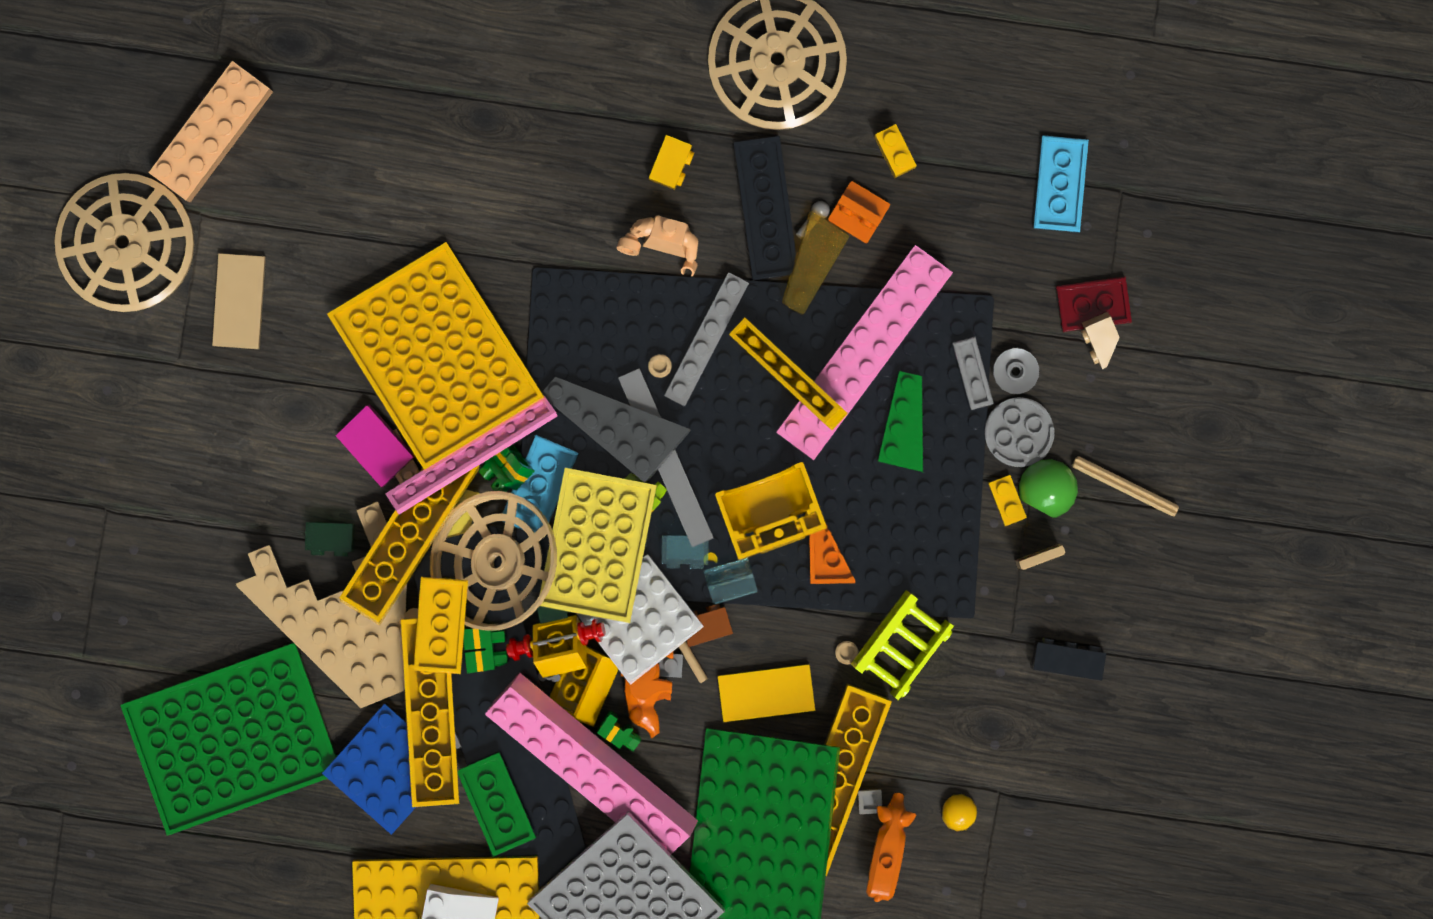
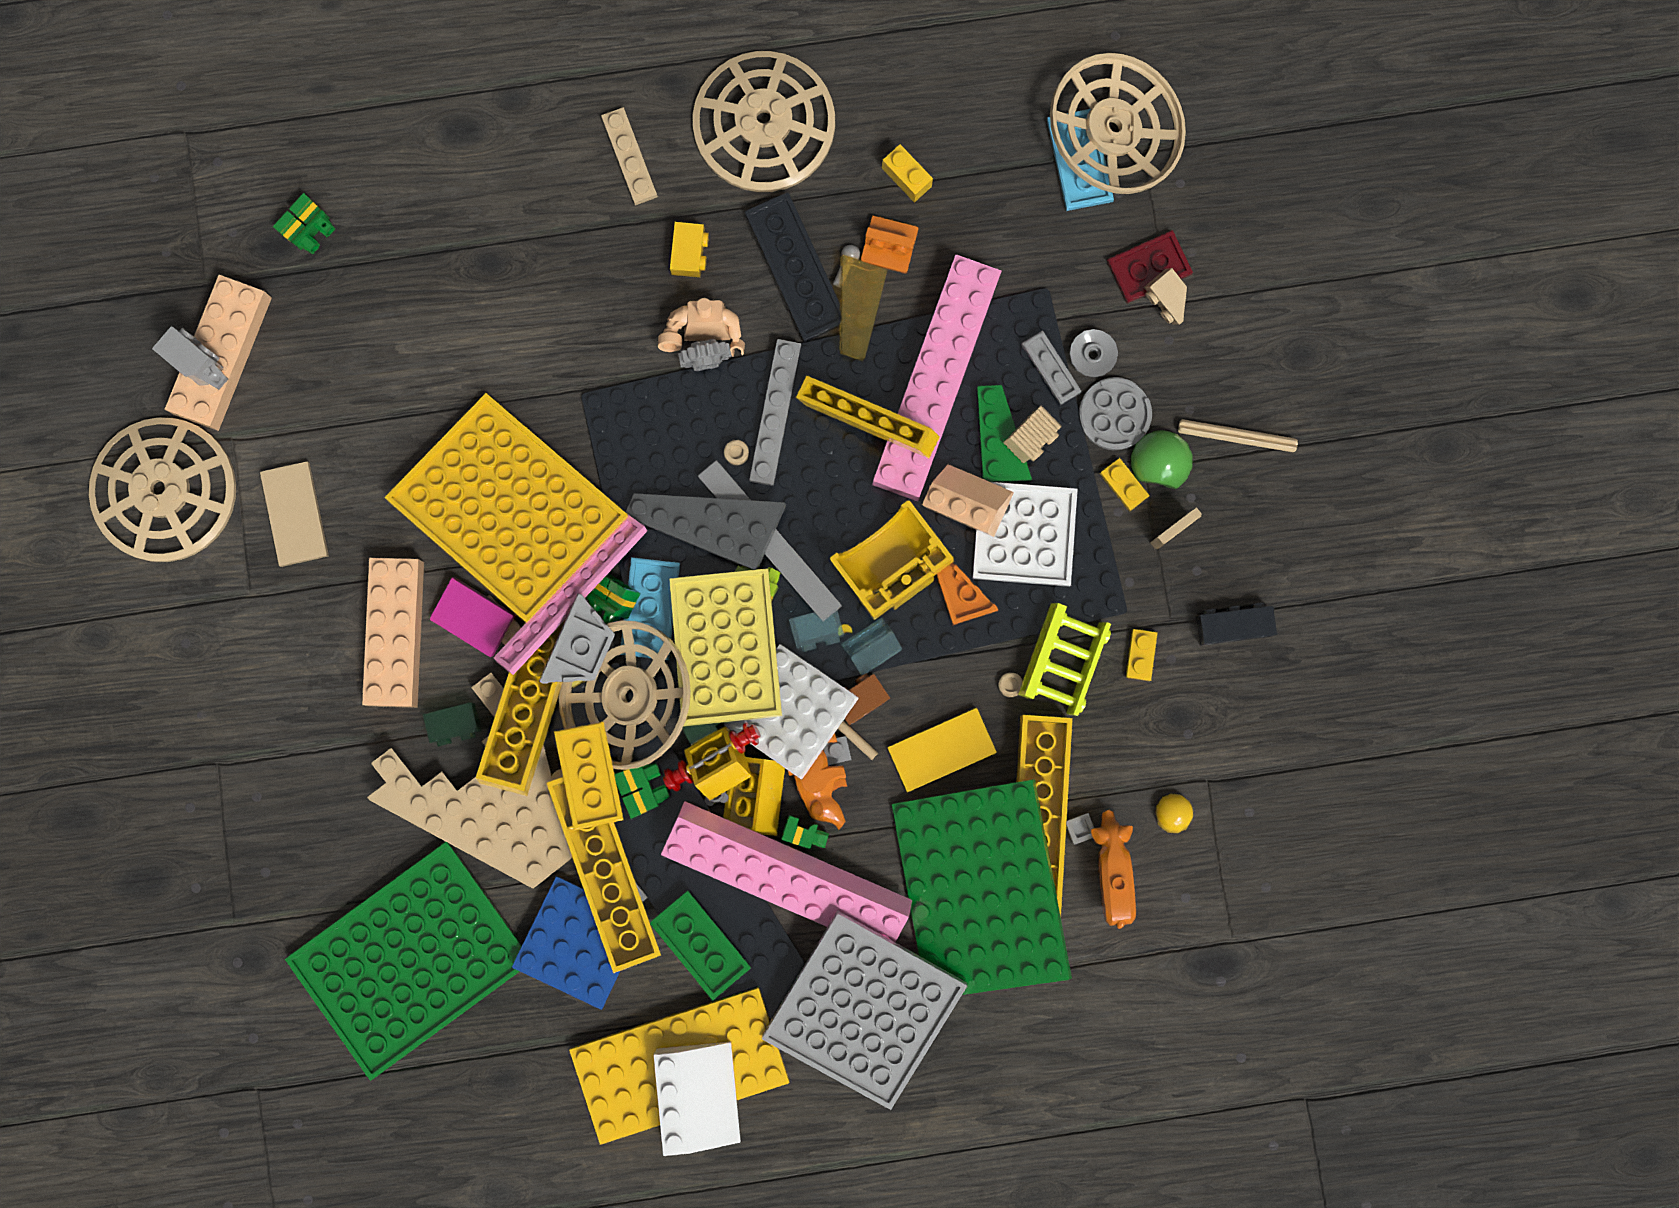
camera: 15 degrees left, 5 degrees down
none -> light grey hinge [152,326,228,390]
none -> green hips [273,193,335,254]
none -> light nougat brick [362,558,424,708]
none -> light grey wing [539,593,615,683]
none -> tan plate [601,107,657,205]
none -> light grey gear [678,339,732,371]
none -> light nougat slope [922,465,1014,537]
none -> white plate [972,482,1077,586]
none -> tan brick [1004,406,1061,463]
none -> tan dish [1050,53,1186,194]
none -> yellow plate [1126,629,1157,681]

